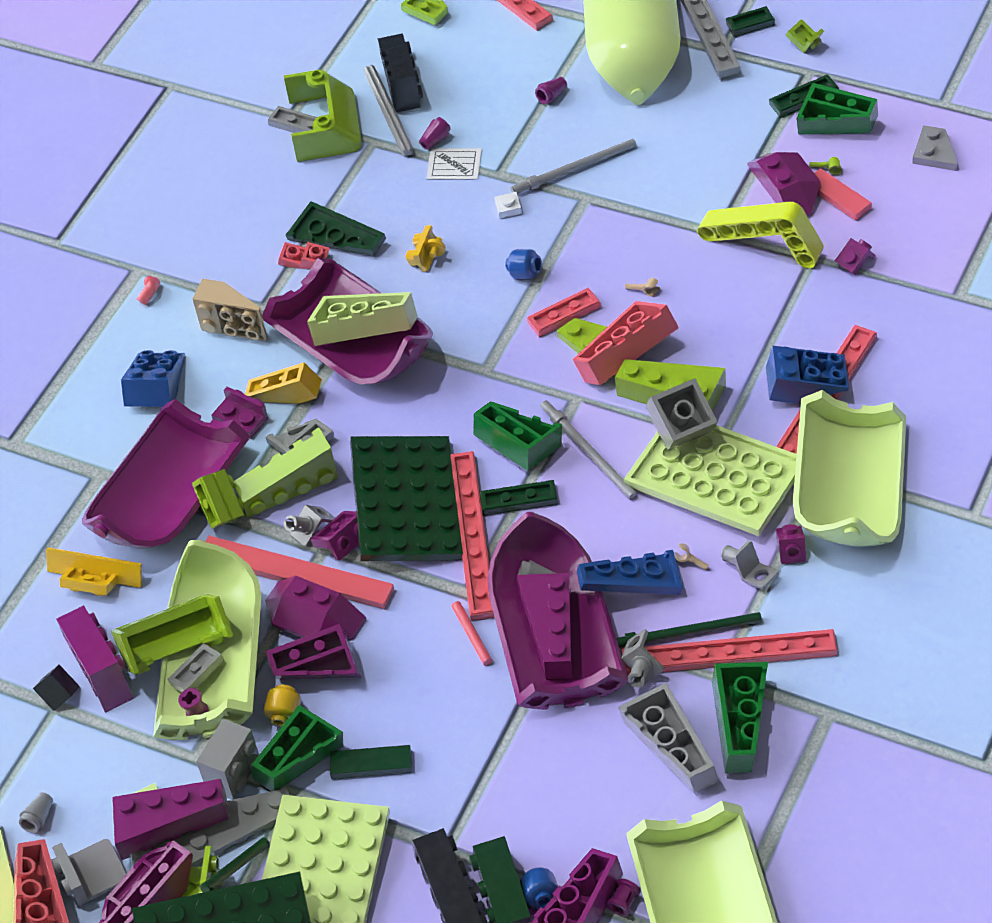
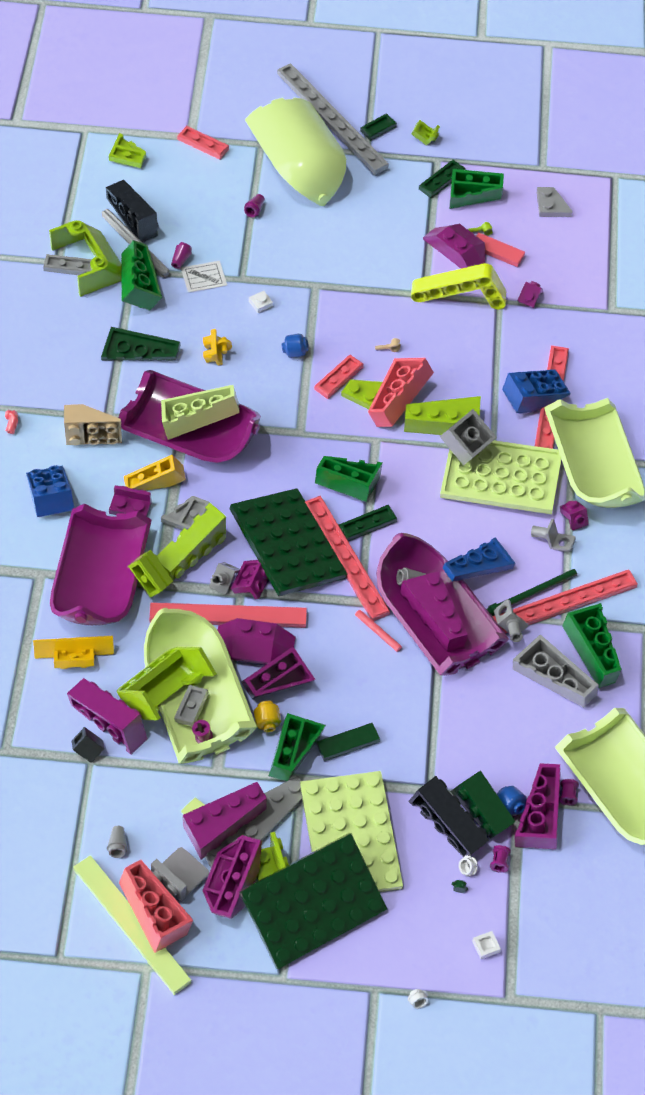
camera: 30 degrees left, 5 degrees up
light grey brick [196,719,259,800] -> none
dark green bar [200,838,269,892] -> none
coral slope [278,242,330,269] -> none
light grey bar [510,138,637,194] -> none
light grey bar [540,400,637,500] -> none
tan hand [675,543,709,570] -> none
none -> green wedge [121,240,162,311]

